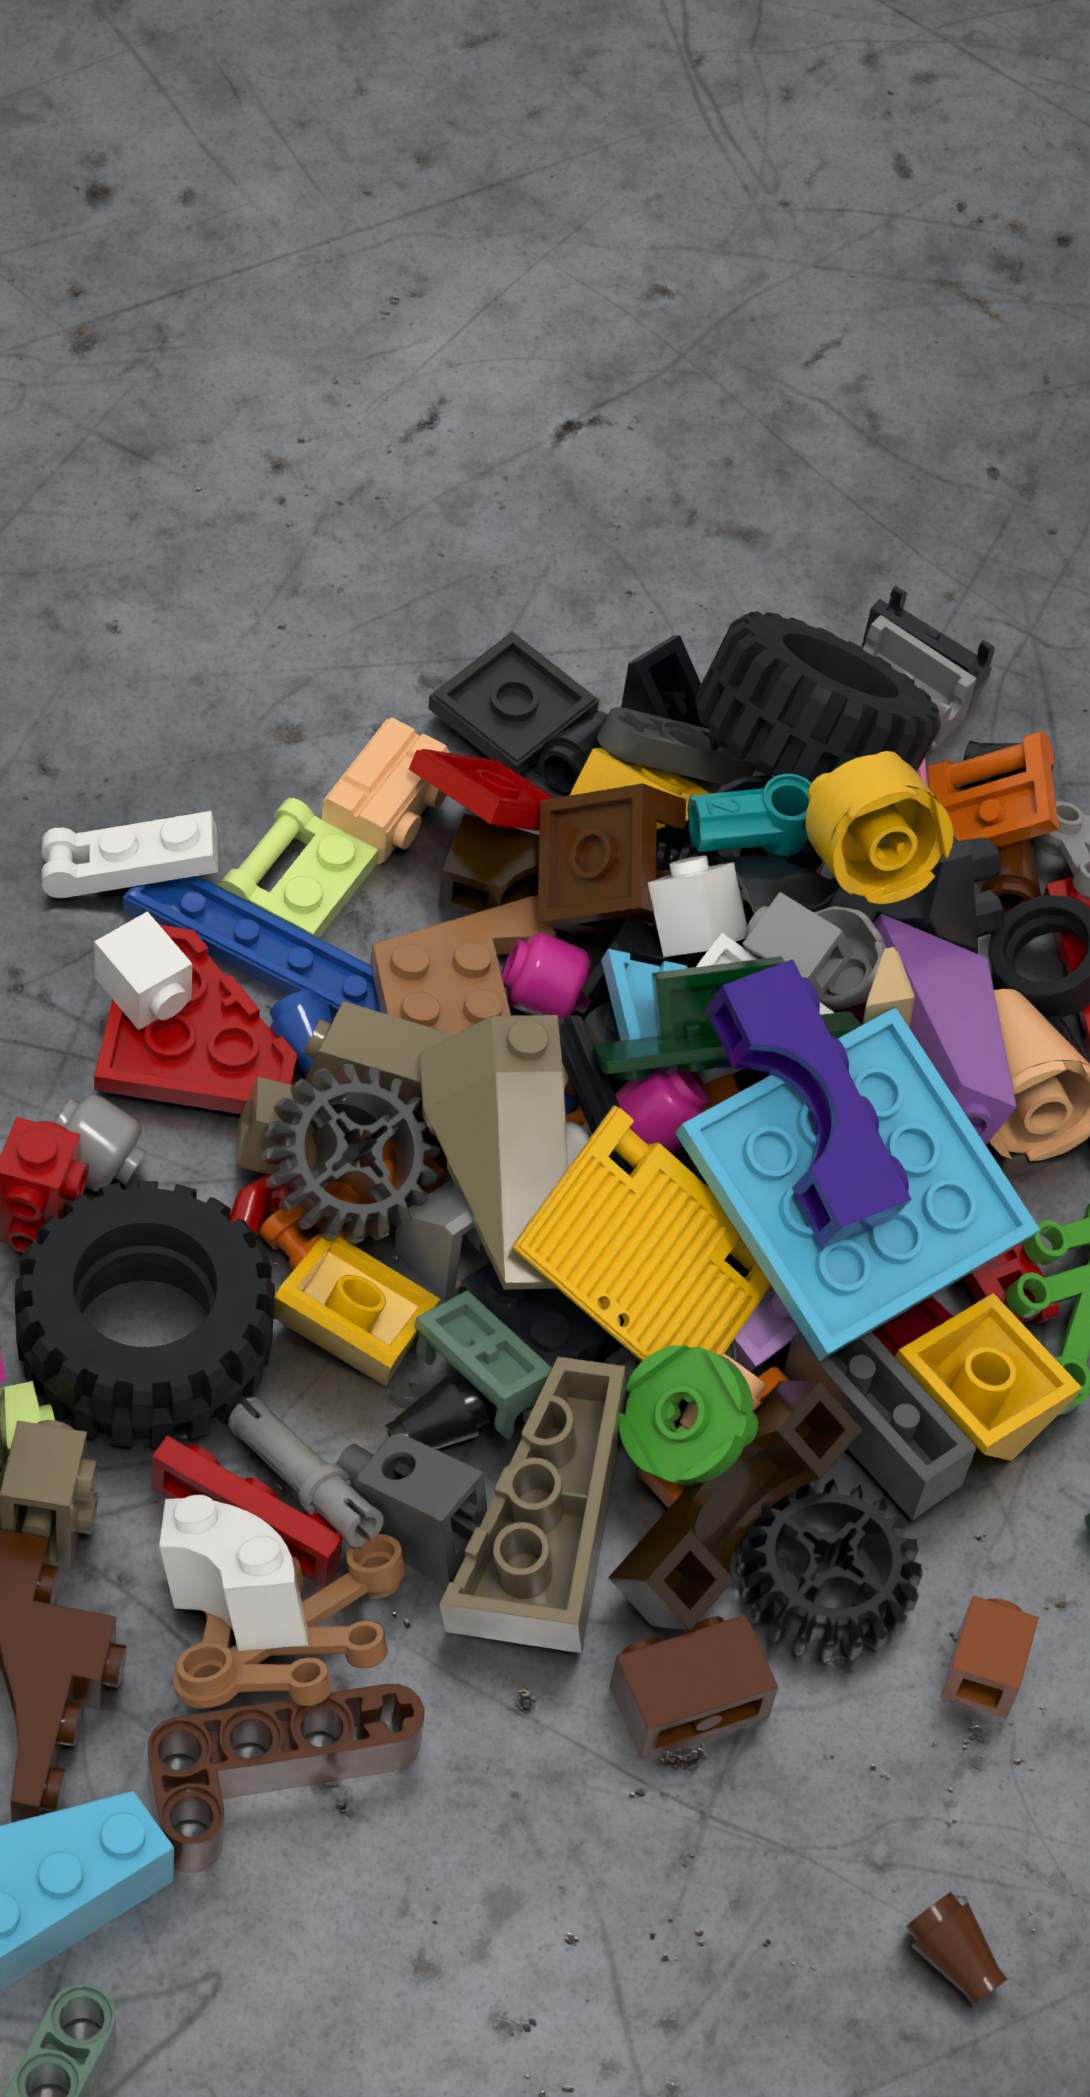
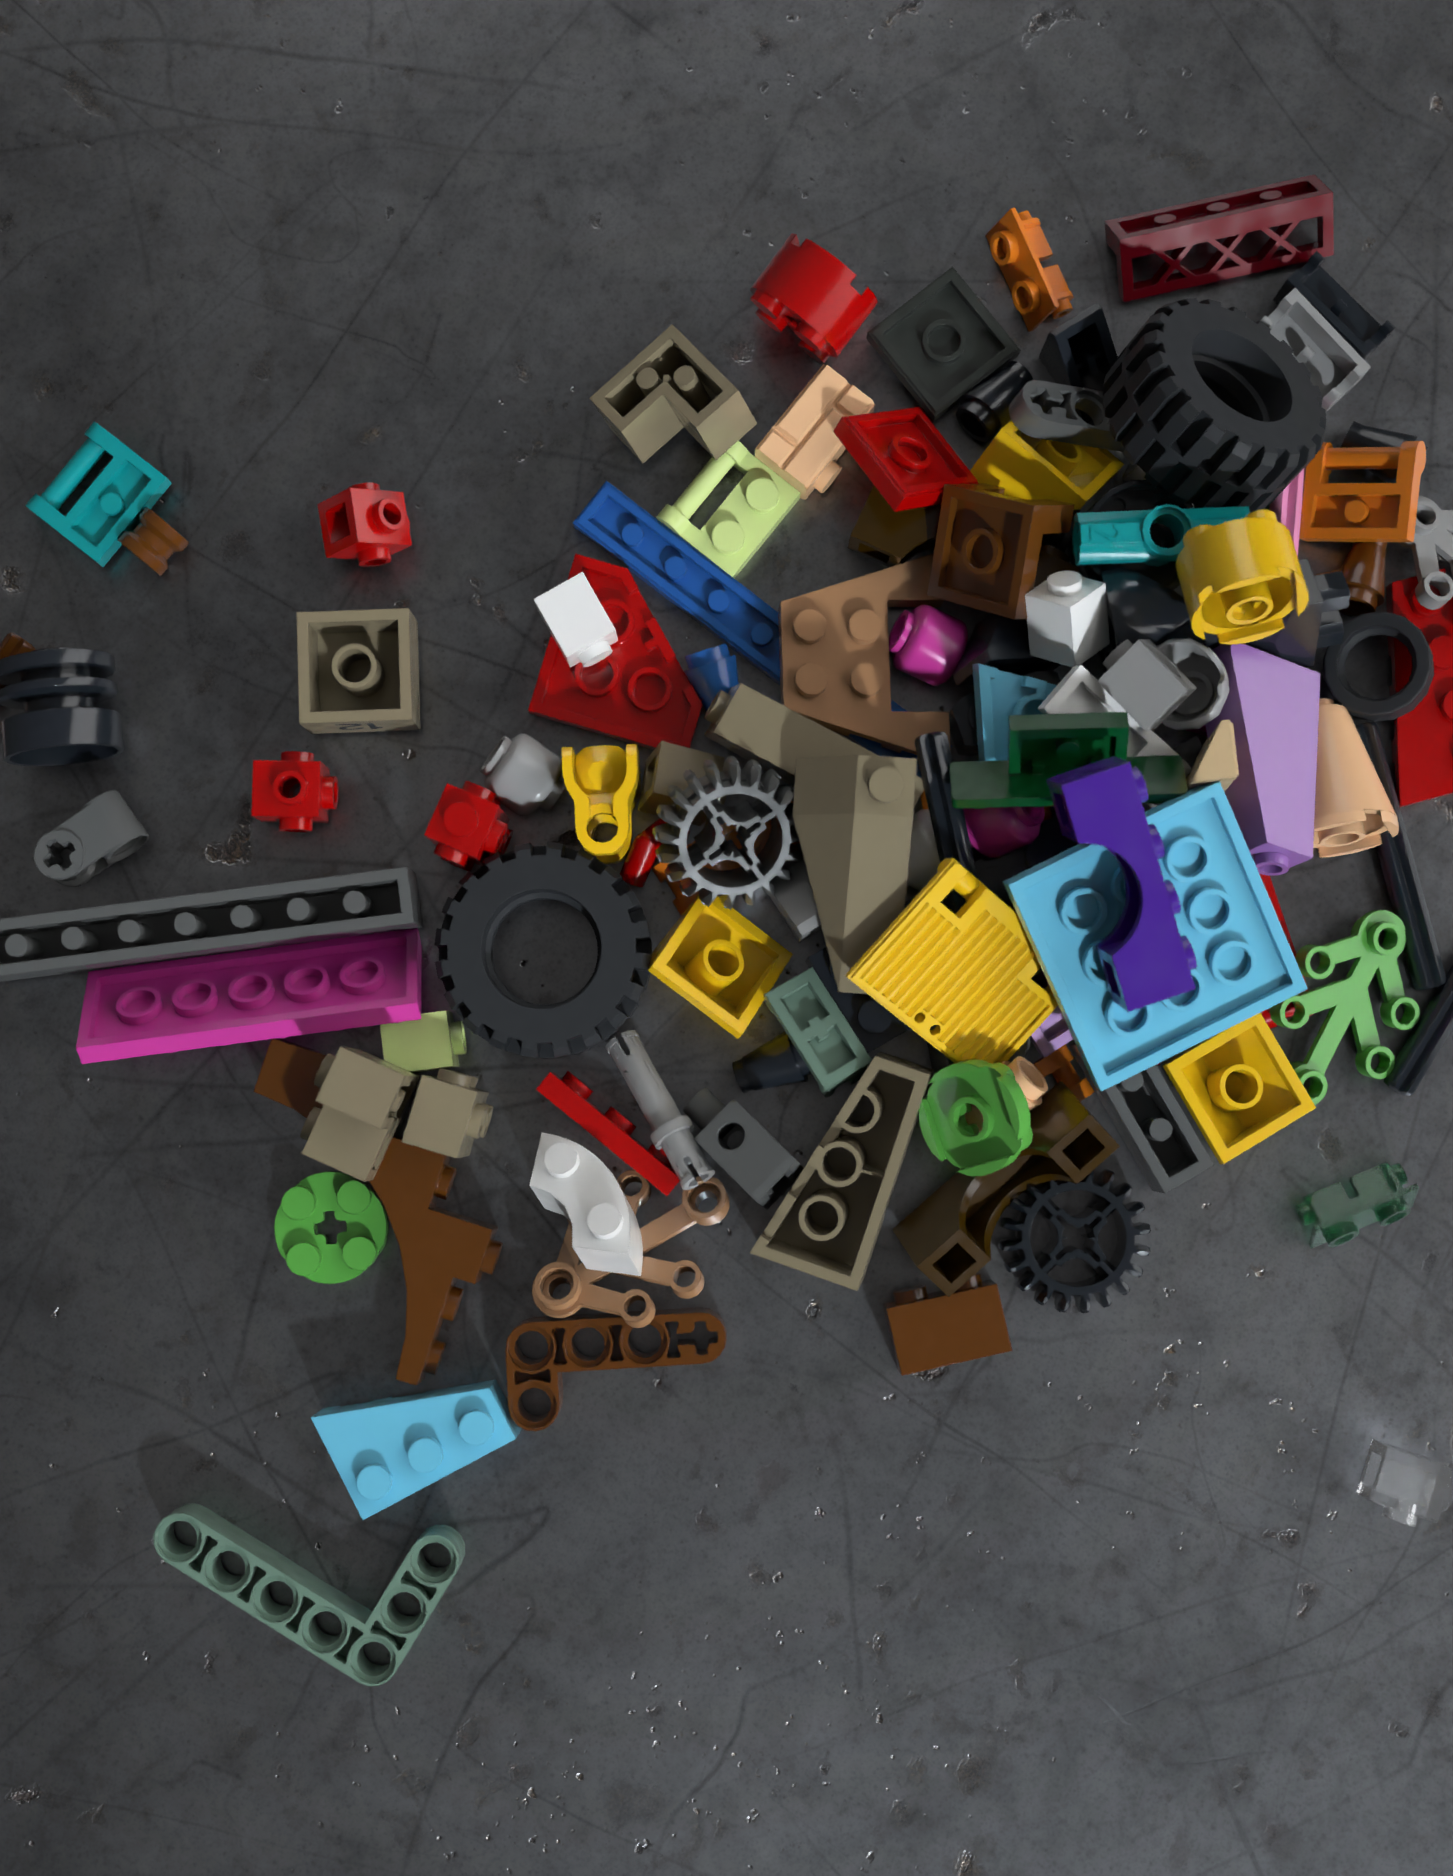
camera: 15 degrees right, 30 degrees up
white plate [41,811,218,898] -> none
reddish brown cone [905,1892,1008,2006] -> none
dark orange brick [940,1595,1039,1718] -> none
none -> yellow piece [561,744,641,864]
none -> dark tan brick [589,324,757,463]
none -> red brick [750,233,878,364]
none -> orange hinge [985,207,1074,332]
none -> dark red fence [1104,174,1334,302]

